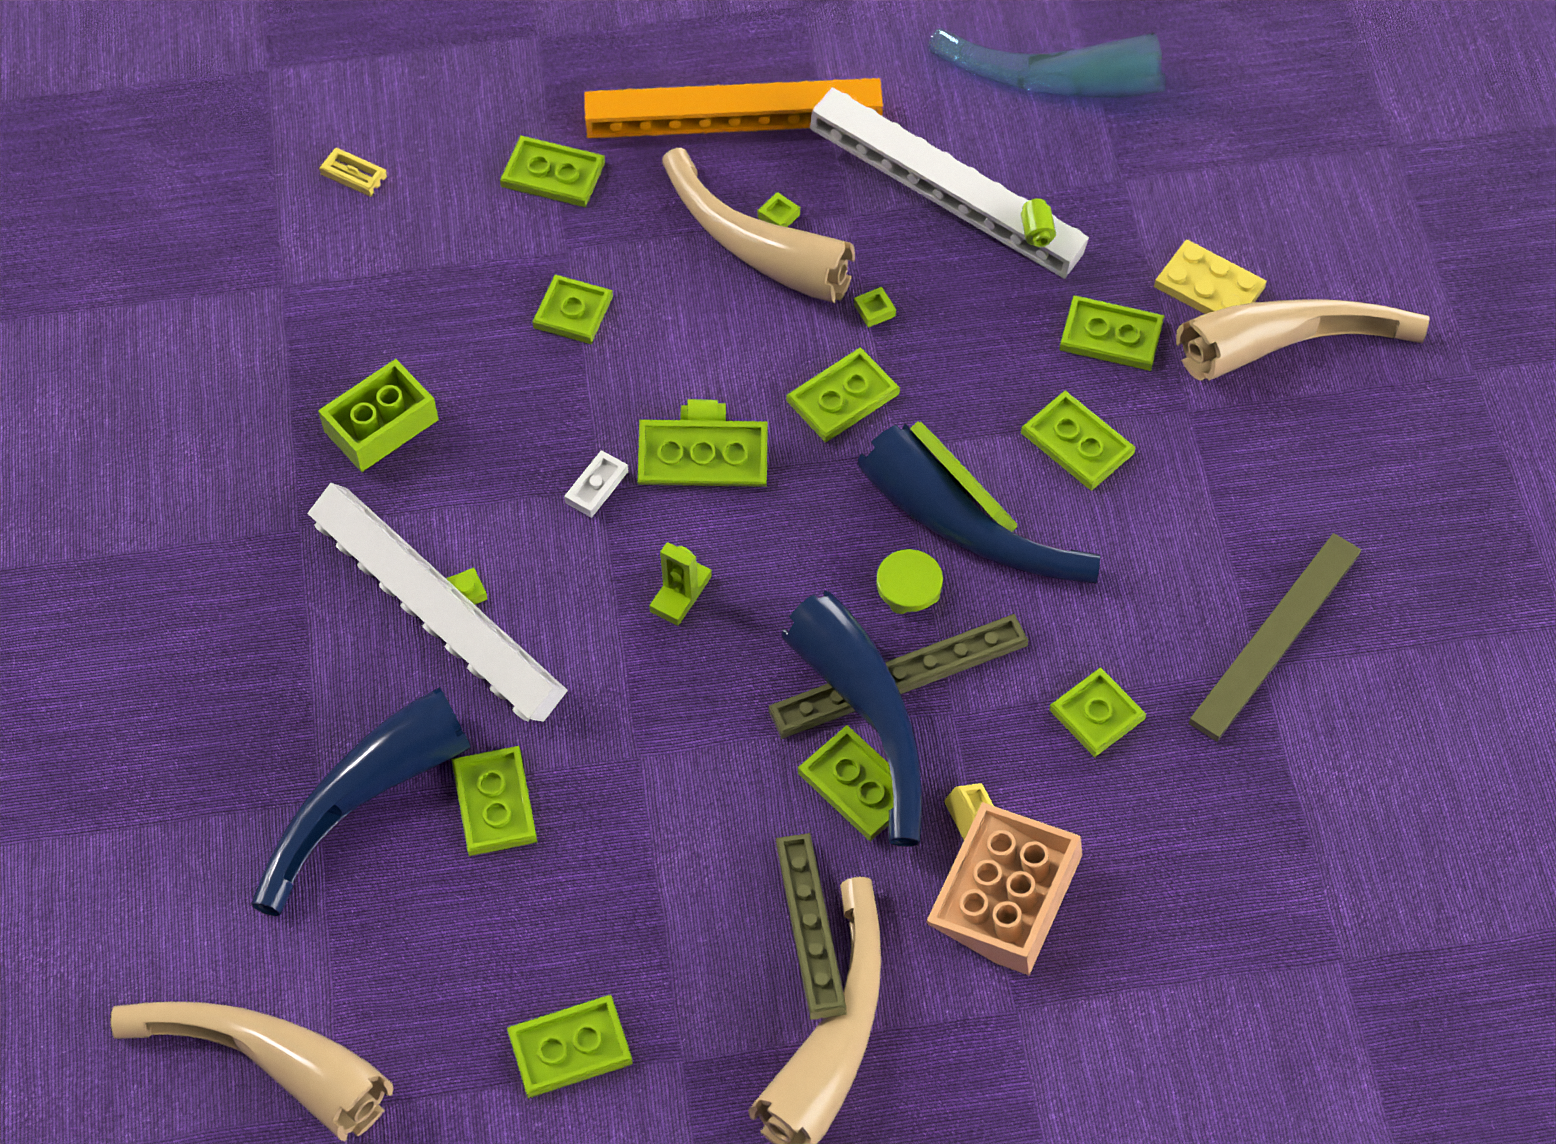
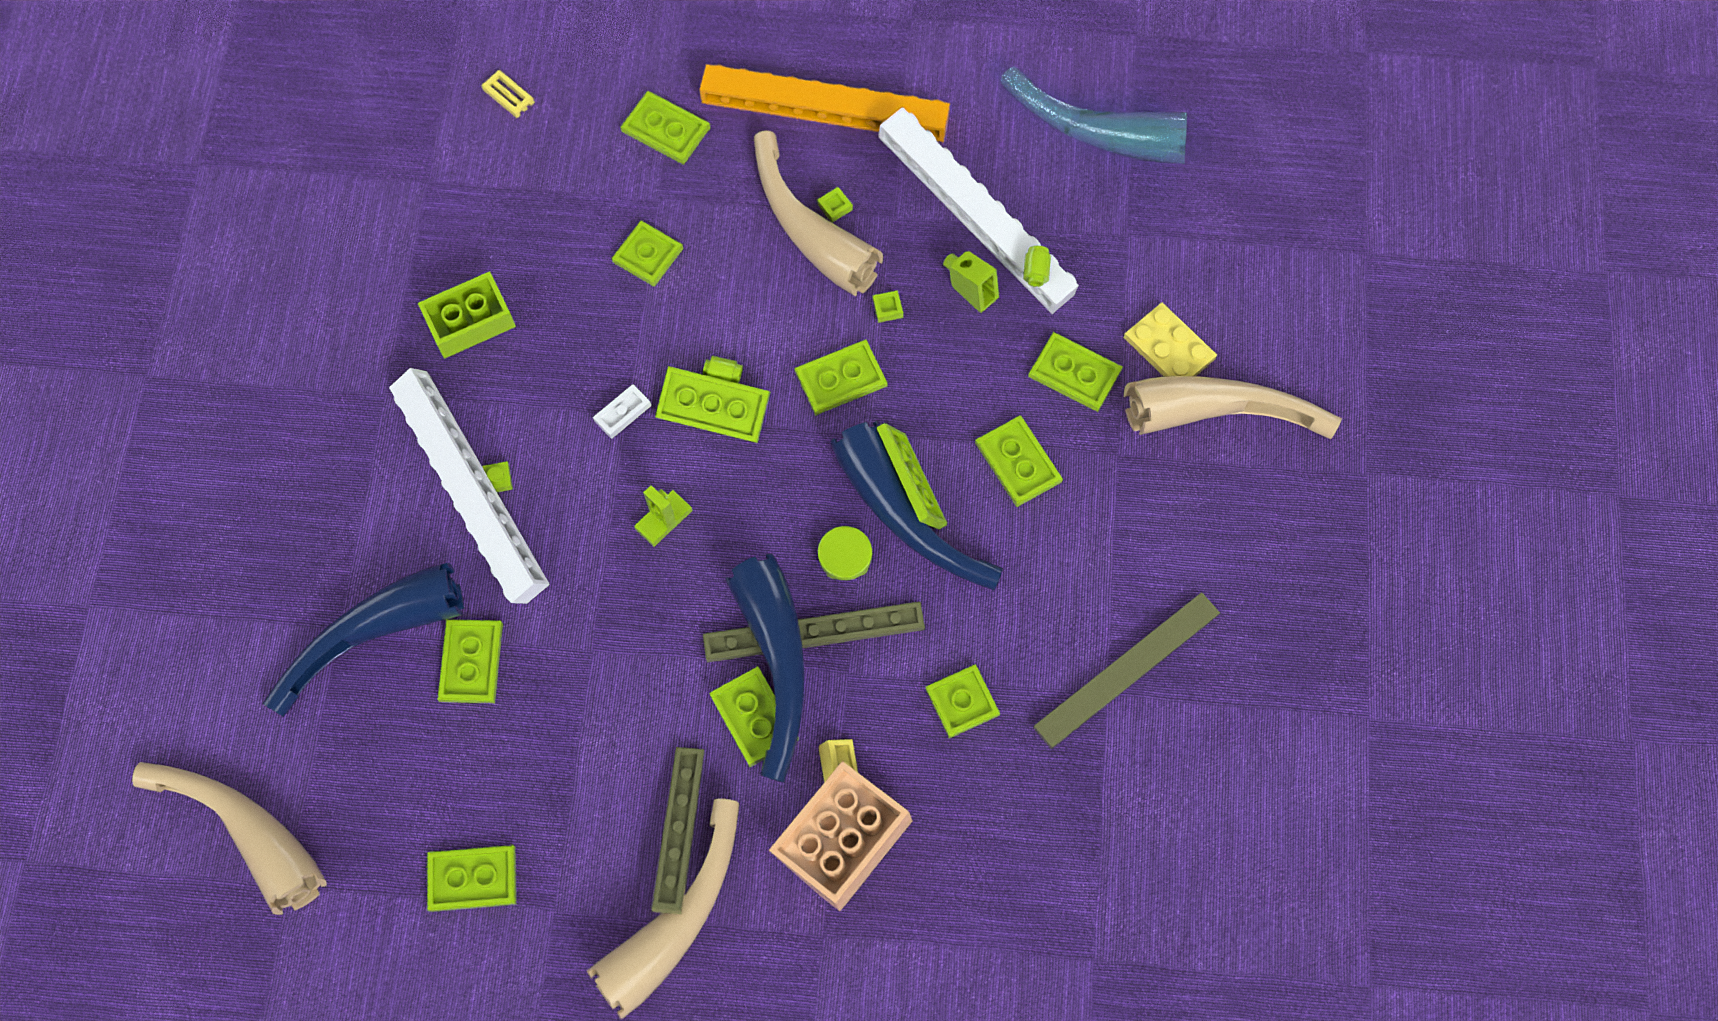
camera: 15 degrees right, 10 degrees up
none -> lime torso [943,251,999,313]

